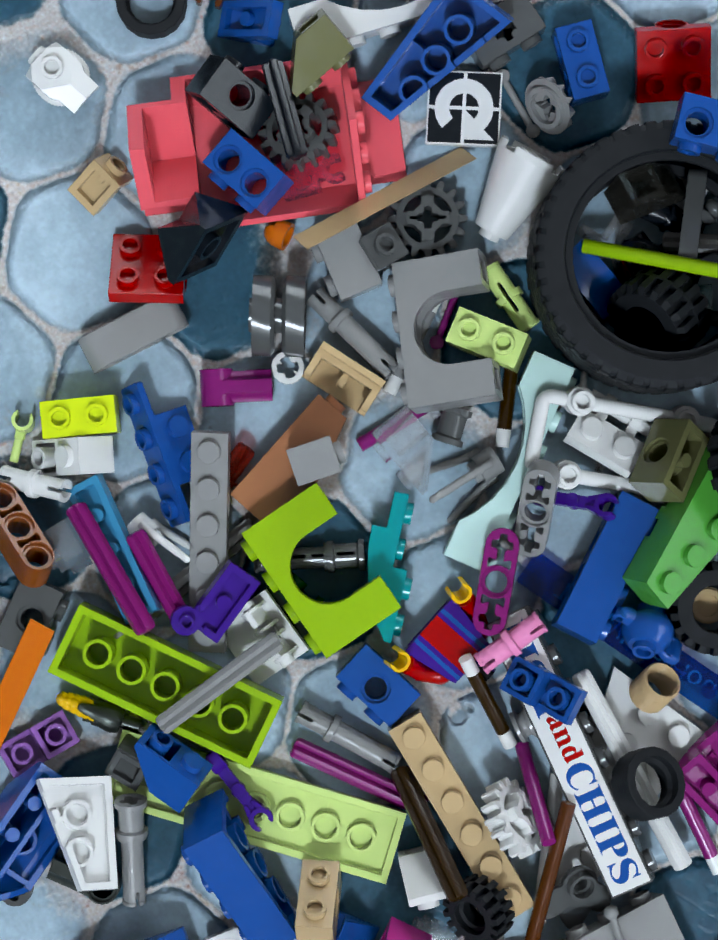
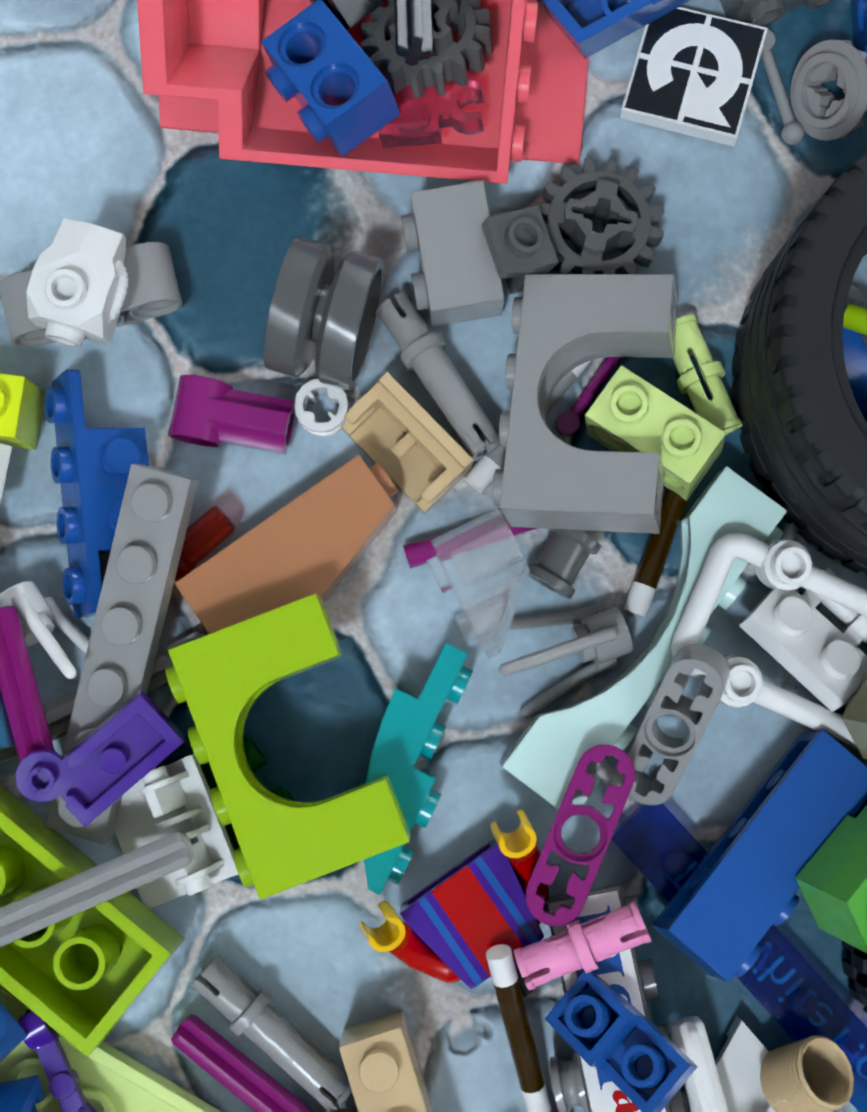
camera: 10 degrees right, 5 degrees down
tan bracket [67,153,133,216] -> none
red plate [108,234,187,304] -> none
black slope [157,192,247,285] -> none
dark grey pin [253,538,366,573] -> none
orange hinge [264,220,295,251] -> none
light grey brick [286,435,346,486] -> none
tan sticker [293,147,477,250] -> none
blue brick [336,642,421,728] -> none
white cone [475,135,566,243] -> none
dark purple piece [533,485,619,521] -> none
blue piece [613,602,682,665] -> none
none -> white hand [26,218,129,348]

